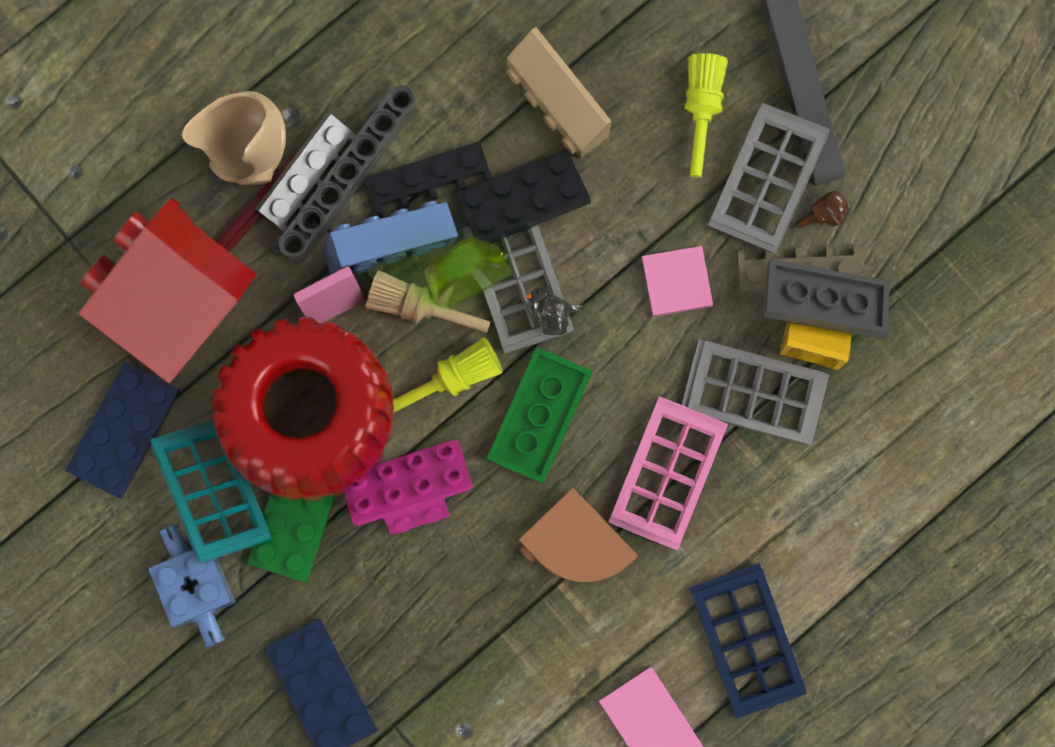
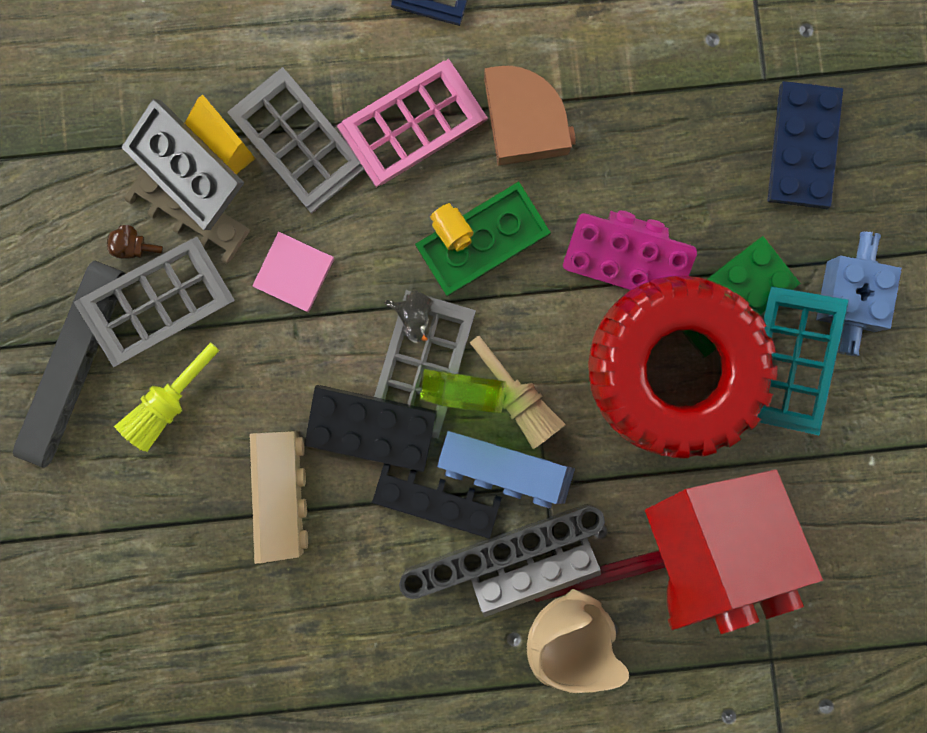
camera: 145 degrees left, 5 degrees up
dark blue plate [65,362,180,499] -> none
bright pink tile [293,266,366,324] -> none
neon yellow piece [393,337,503,413] -> none
none -> yellow brick [430,203,474,251]

